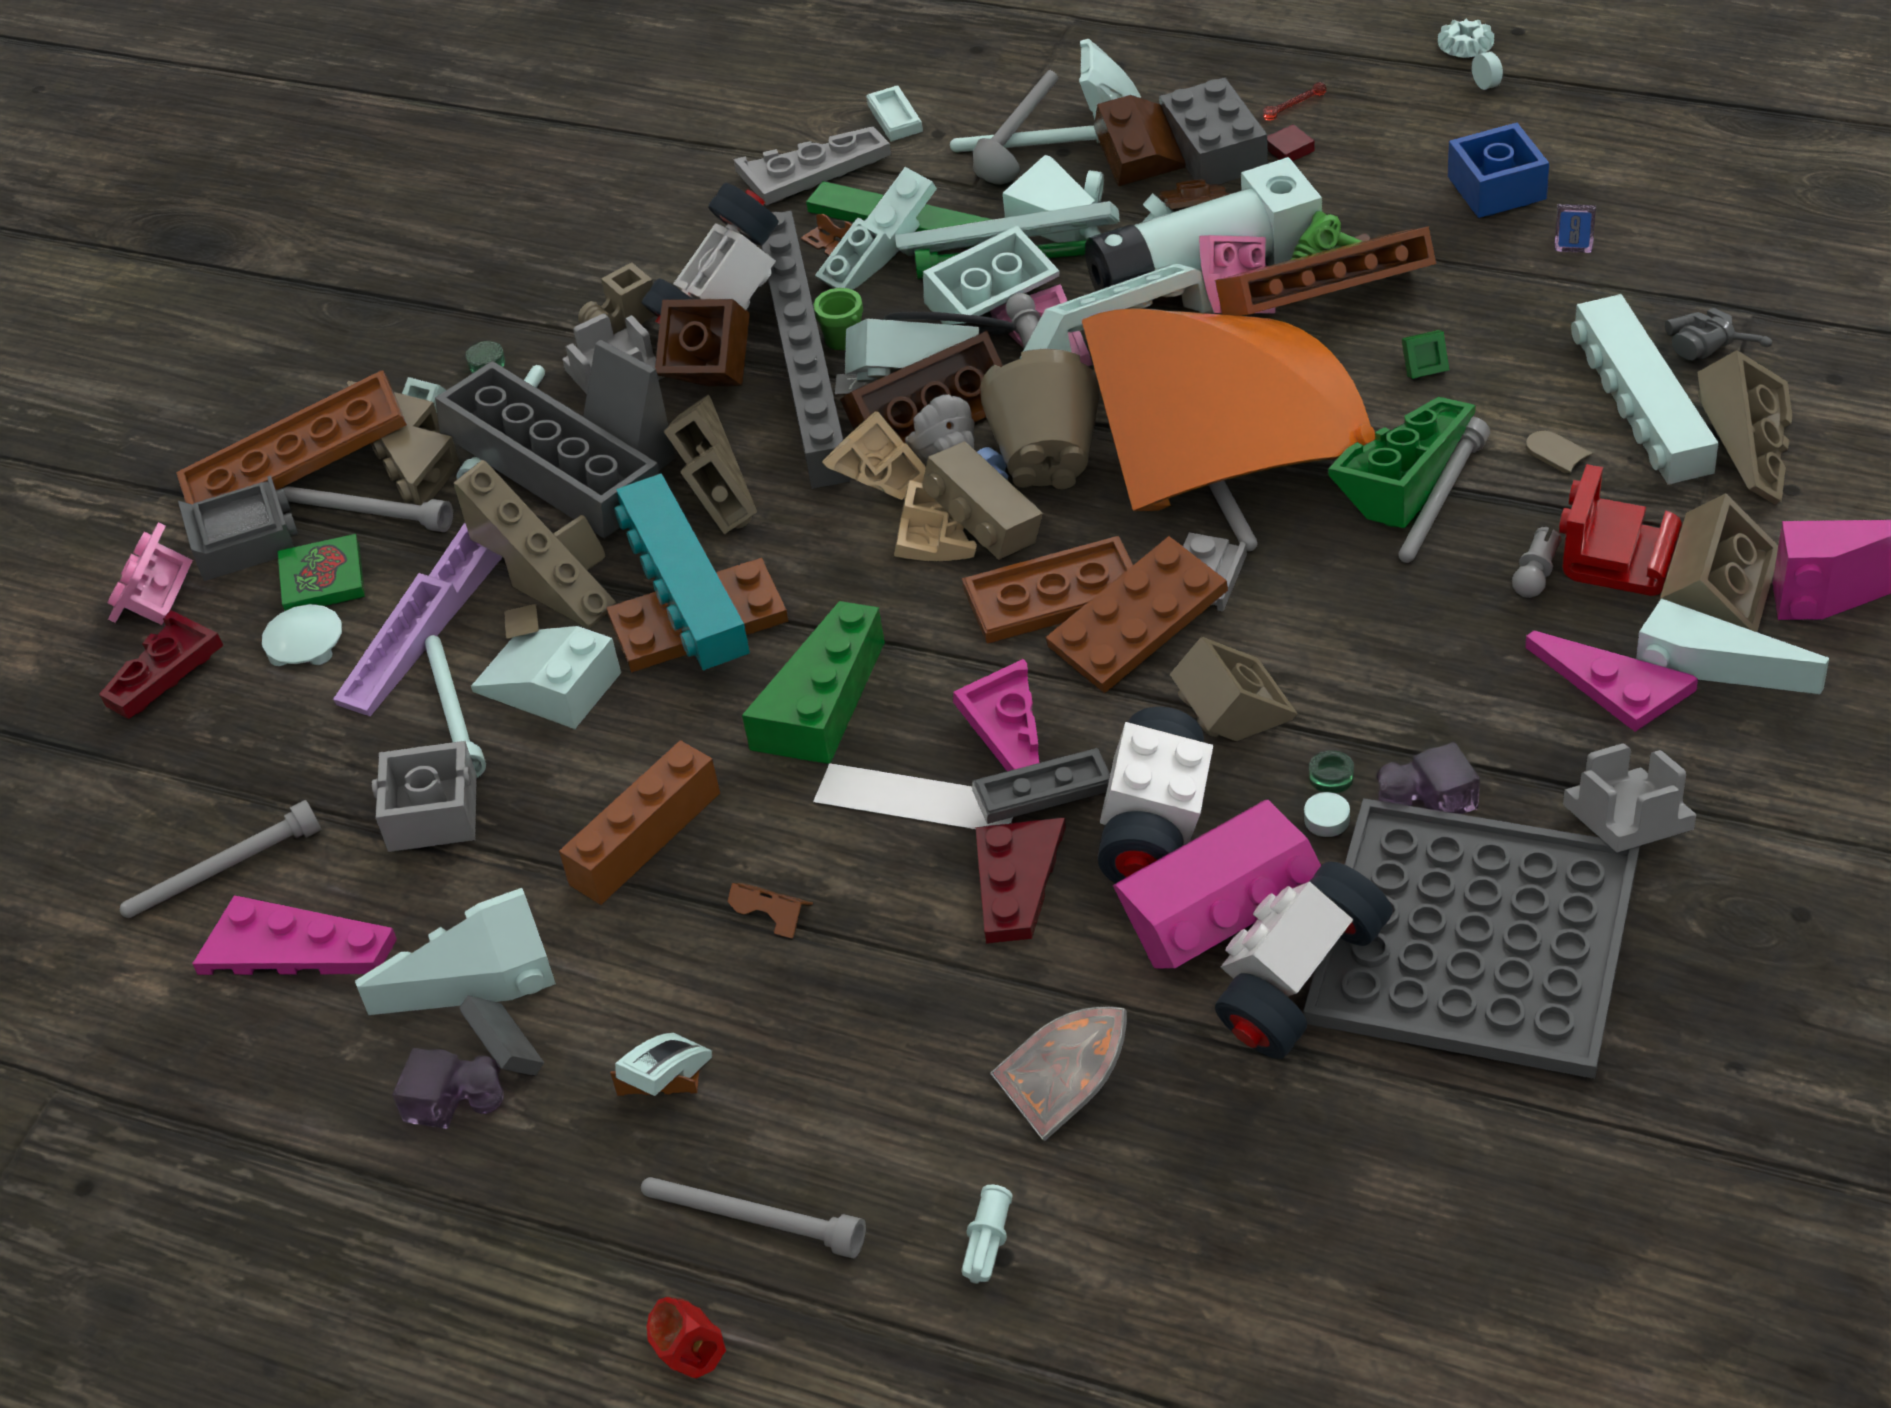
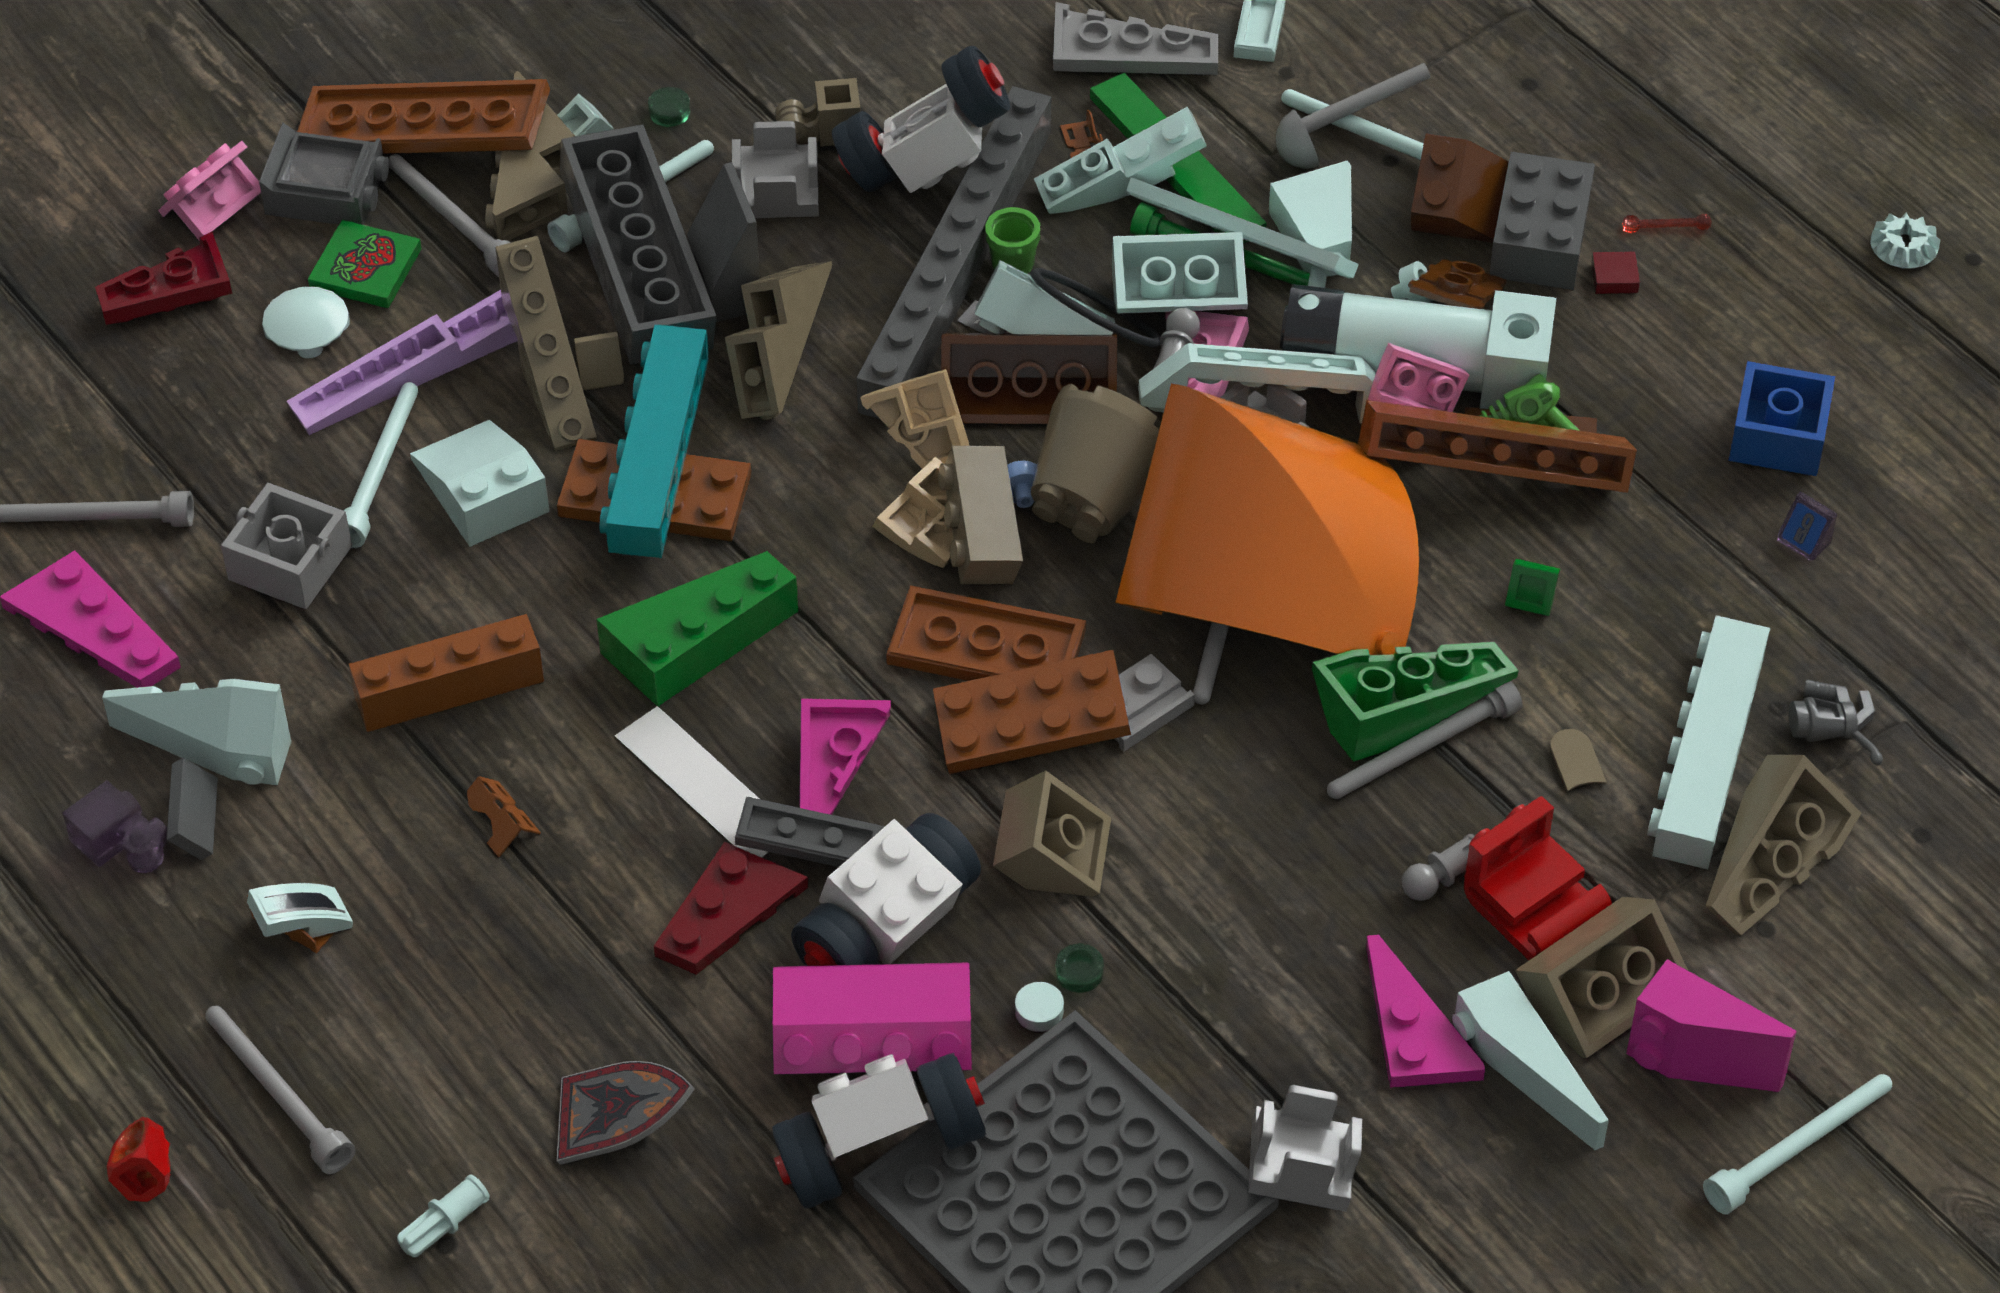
camera: 25 degrees right, 5 degrees up
dark tan sticker [504,604,539,639] -> none
reddish brown slope [655,299,750,386] -> none
light grey hair [905,394,975,464] -> none
light aqua slope [1079,39,1141,120] -> none
light aqua tile [1084,170,1104,203] -> none
clear purple brick [1376,742,1480,814] -> none
light aqua tile [1472,52,1503,90] -> none

